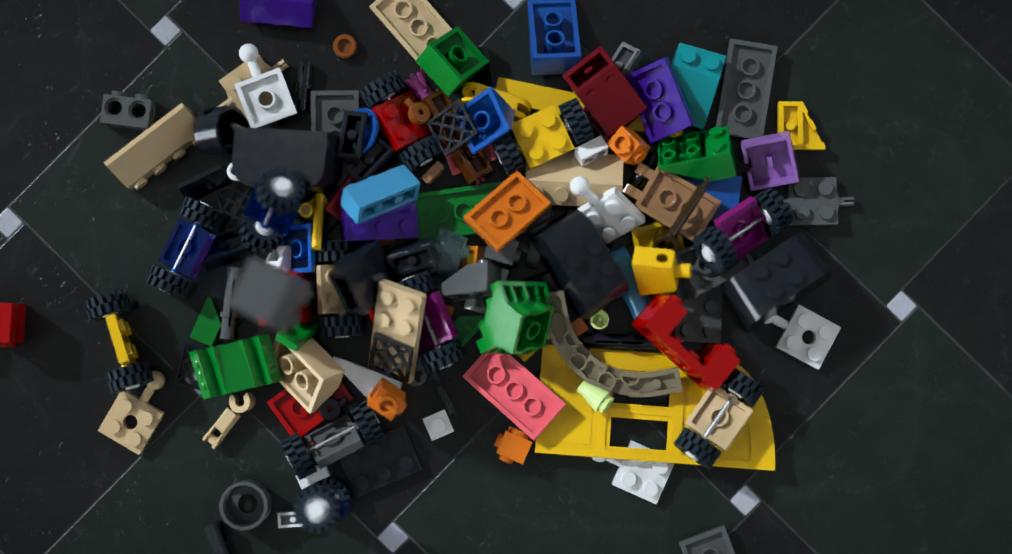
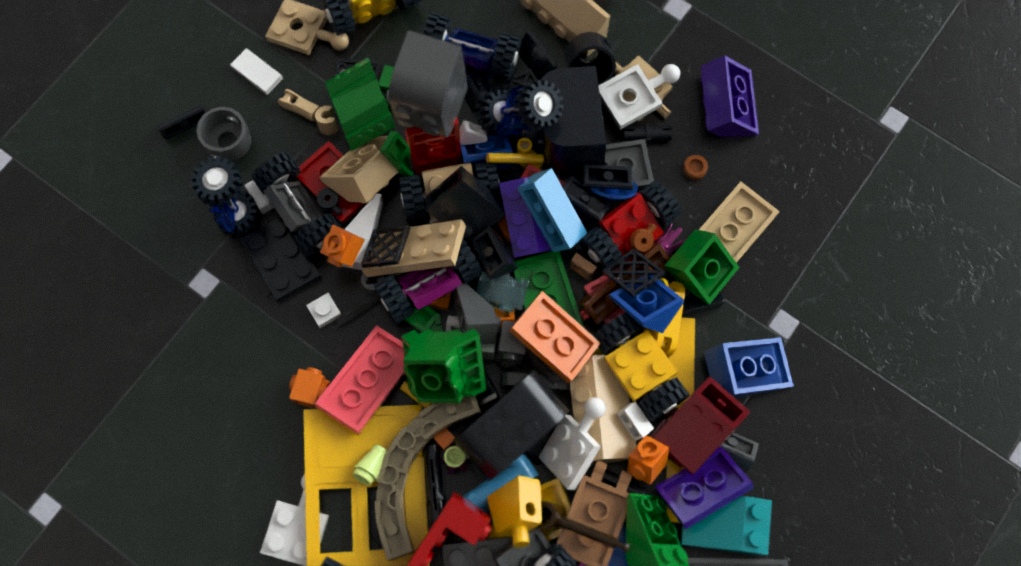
camera: 75 degrees right, 15 degrees down
none -> white tile [230,48,283,95]

